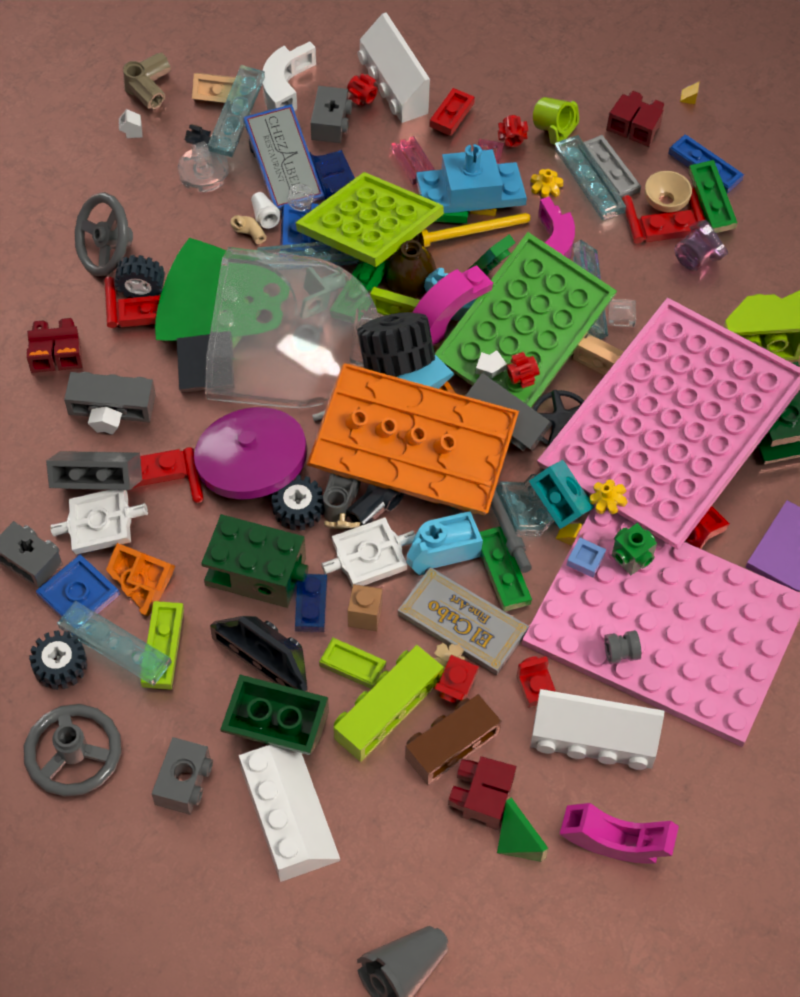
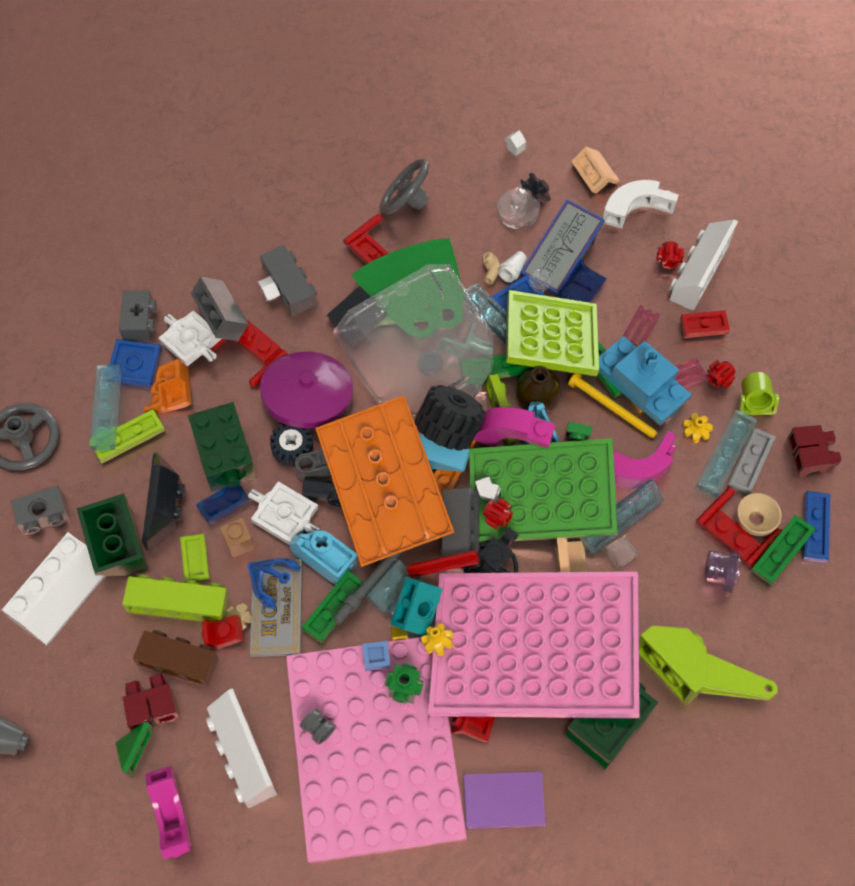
camera: 55 degrees right, 5 degrees up
dark red hips [27,318,83,373] -> none
black wheel [29,630,87,690] -> none
black wheel [114,255,165,298] -> none
dark tan piece [123,52,171,110] -> none
clear light blue plate [208,65,265,158] -> none
dark grey brick [311,86,352,143] -> none
tan plant [324,513,360,529] -> none
red bracket [517,656,556,708] -> none
none -> blue helmet [248,558,301,610]
none -> red axle [407,550,479,578]
none -> black plate [478,528,519,572]

